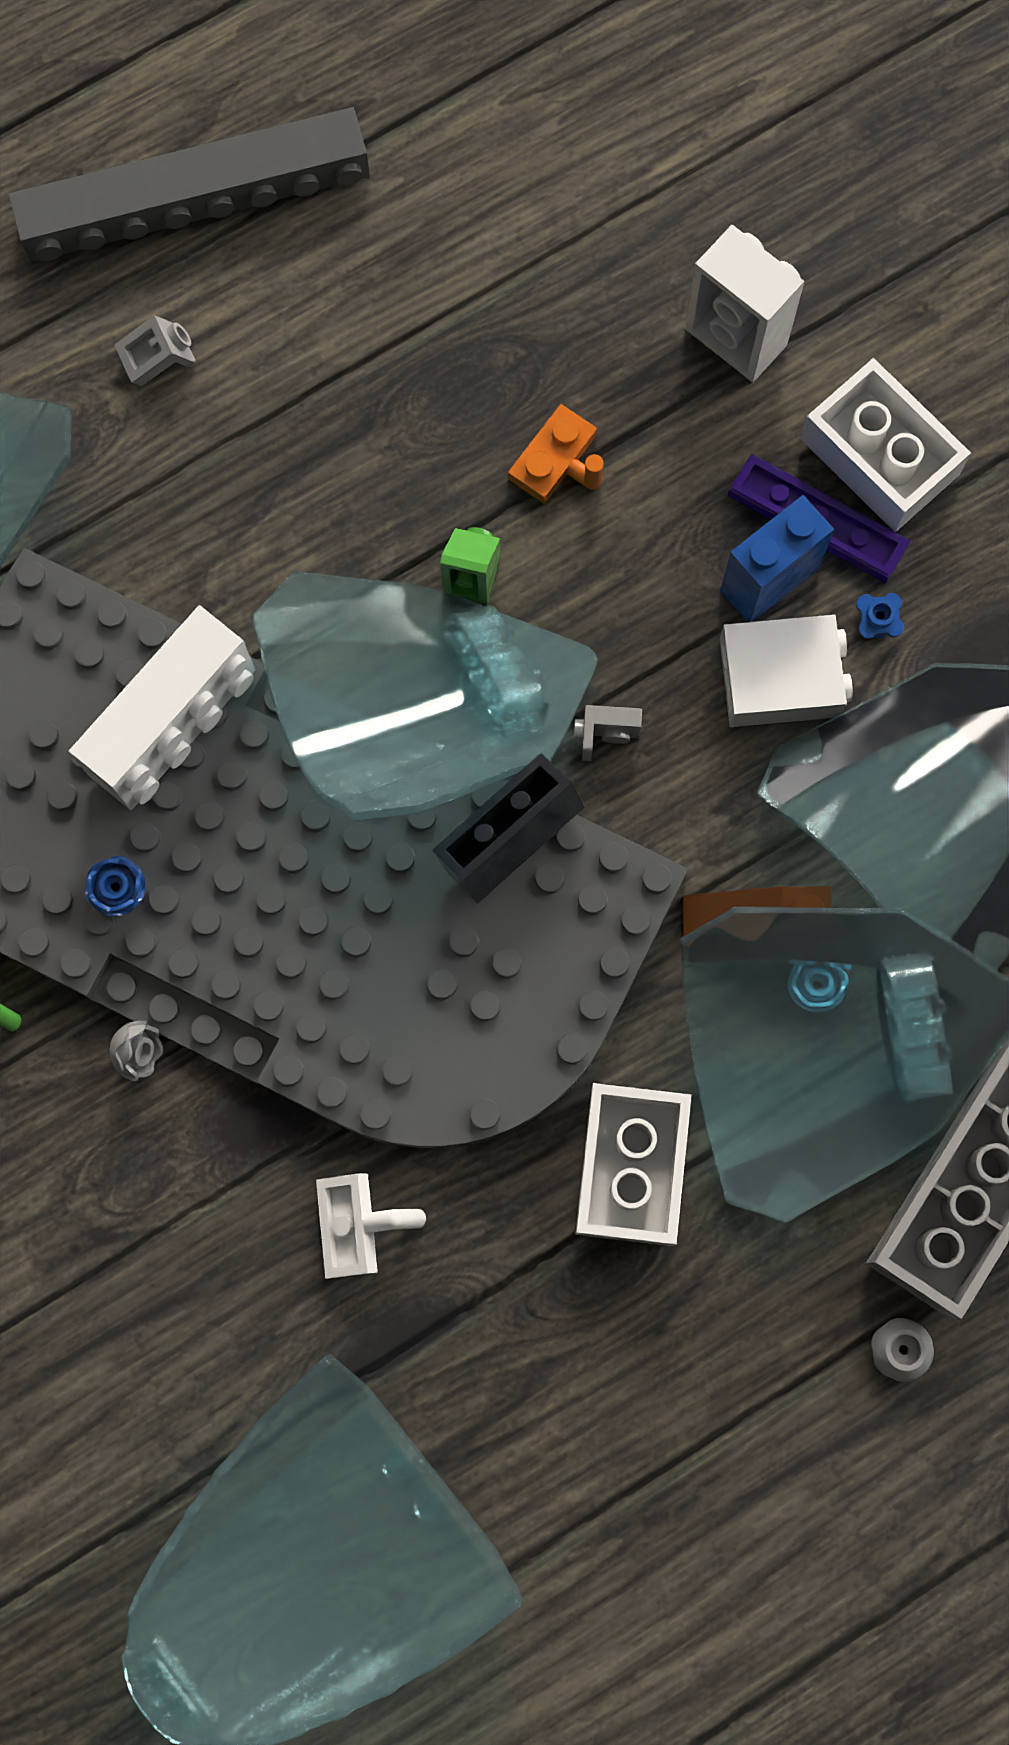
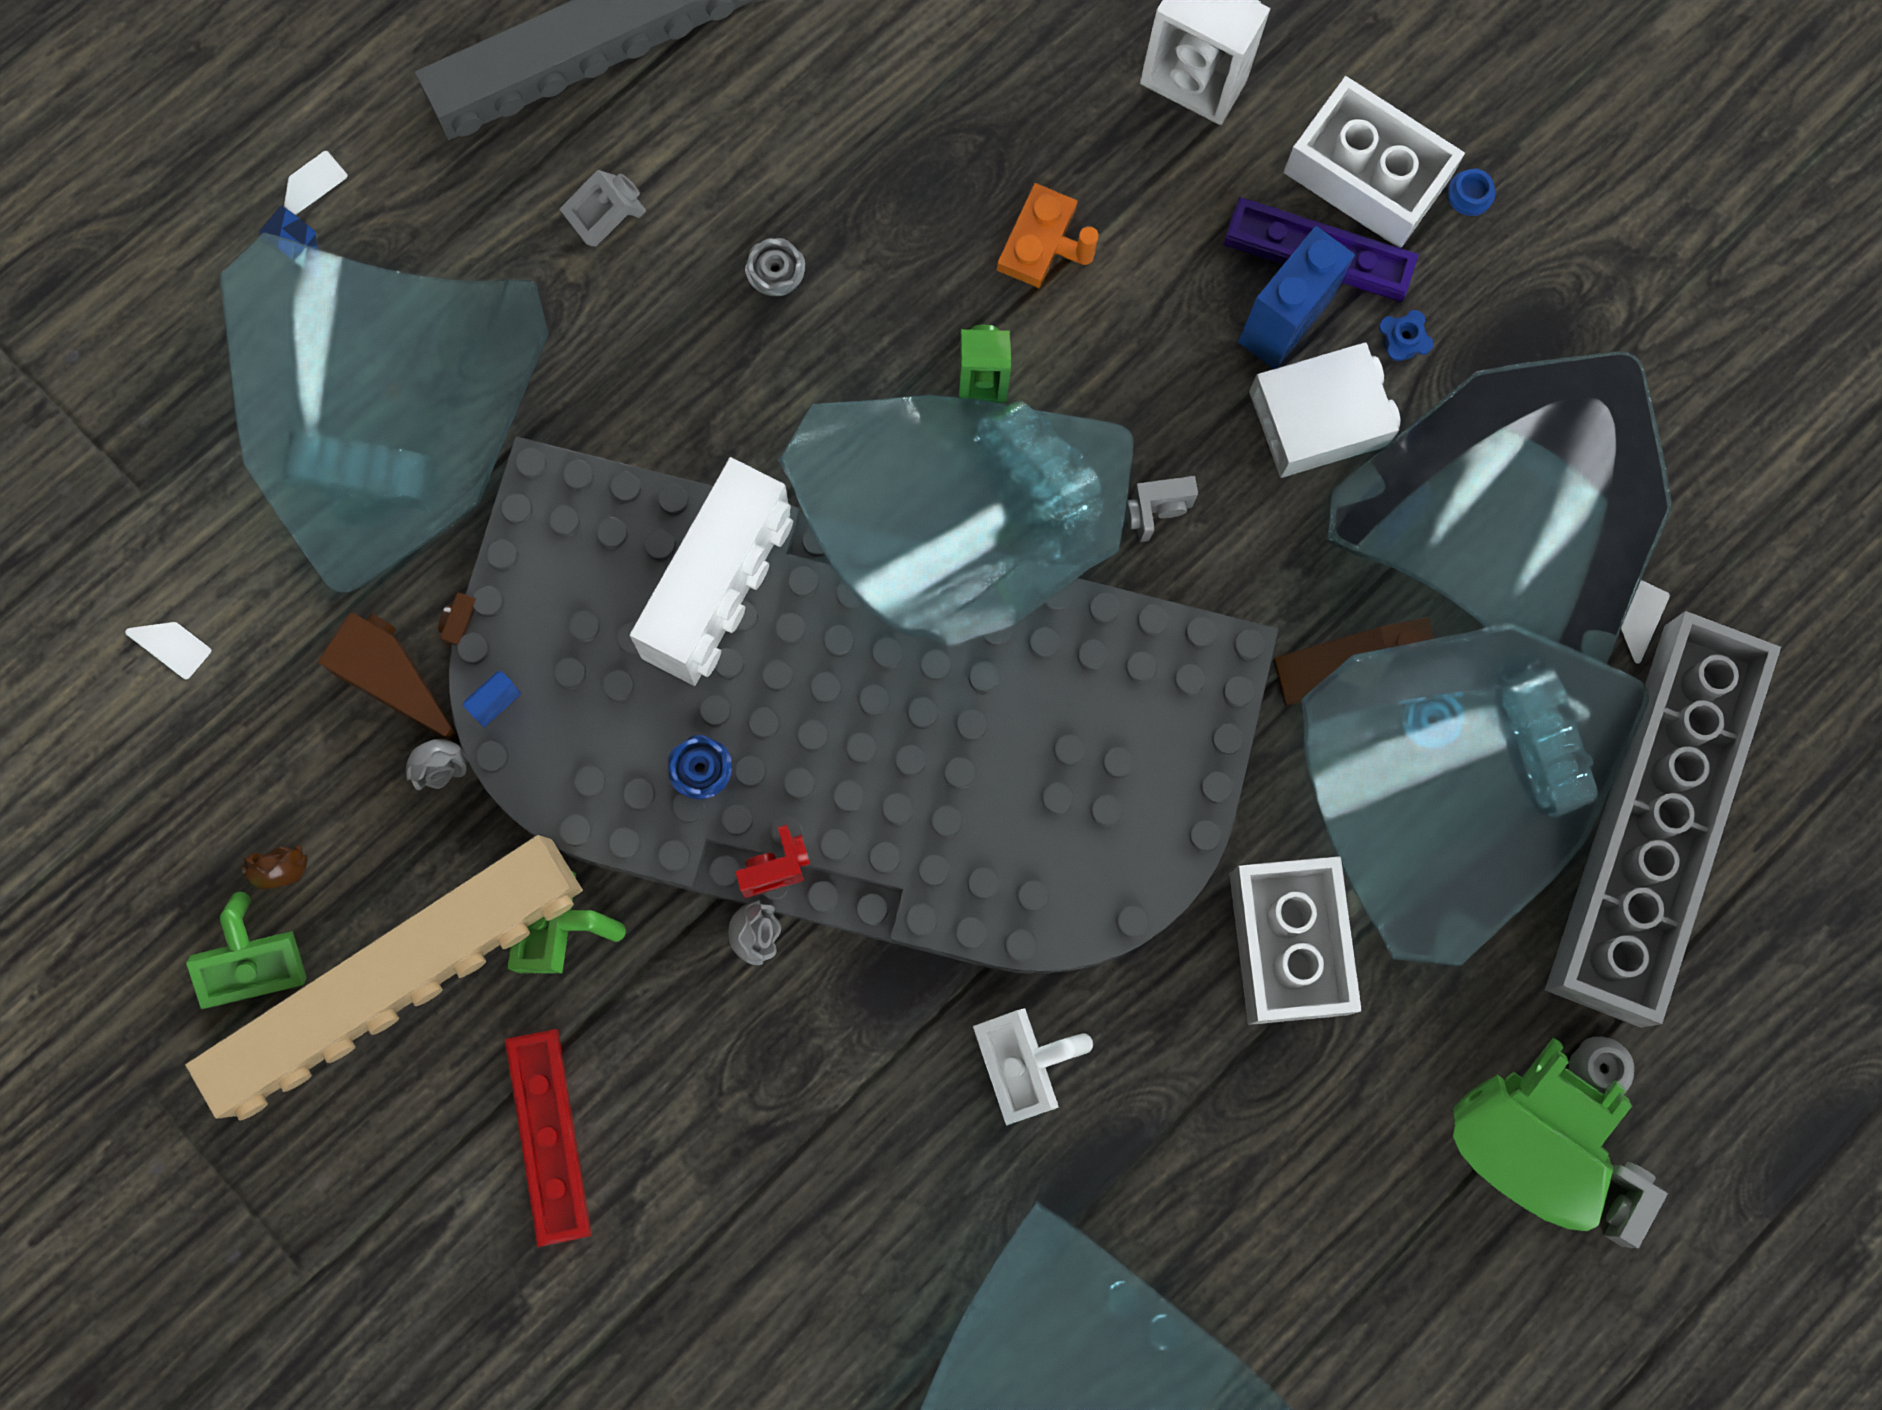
camera: 20 degrees left, 0 degrees up
black brick [432,753,585,904] -> none
none -> red bracket [735,824,810,898]
none -> light grey plate [745,238,805,296]
none -> blue plate [1447,169,1496,216]
none -> bright green piece [1453,1037,1632,1231]
none -> light grey bracket [1604,1162,1668,1249]

